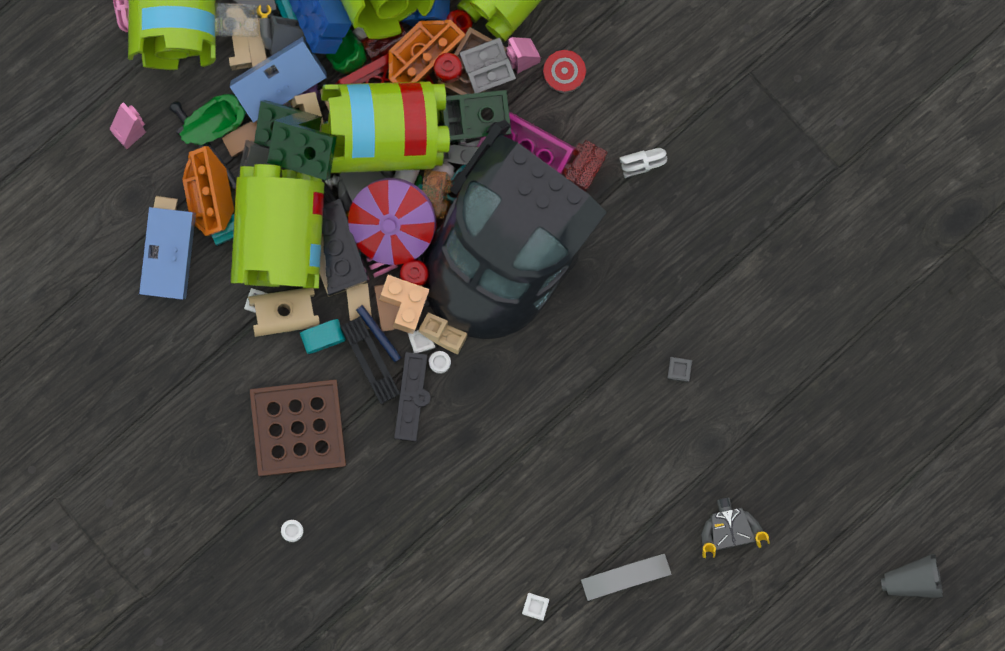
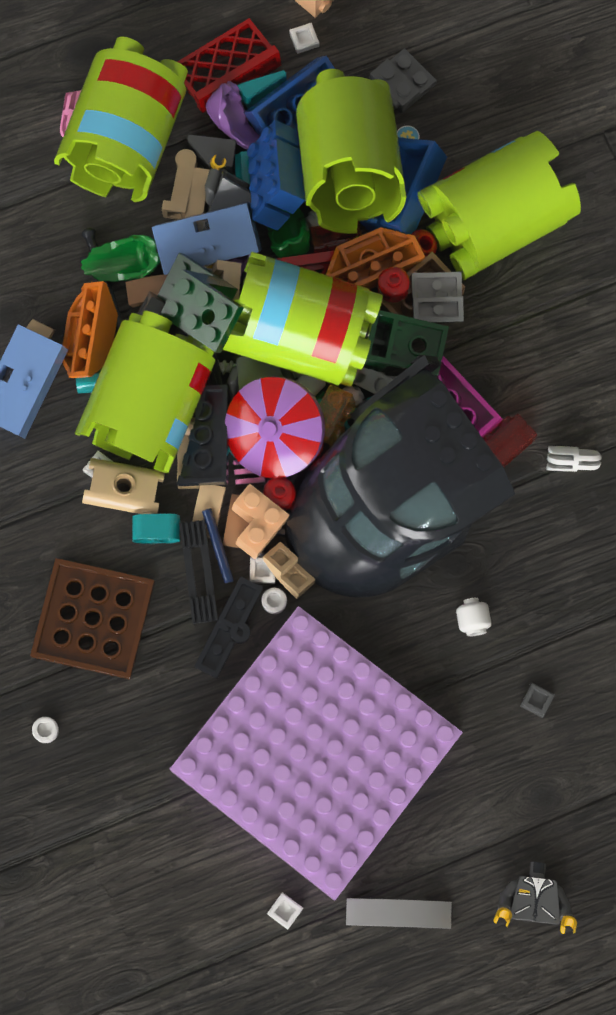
camera: 20 degrees right, 5 degrees down
bright pink slope [110,102,146,149] -> none
clear plate [215,3,259,37] -> none
bright pink slope [506,37,541,74] -> none
red tile [543,50,586,93] -> none
none -> lavender brick [170,606,463,901]
none -> white head [456,598,492,636]

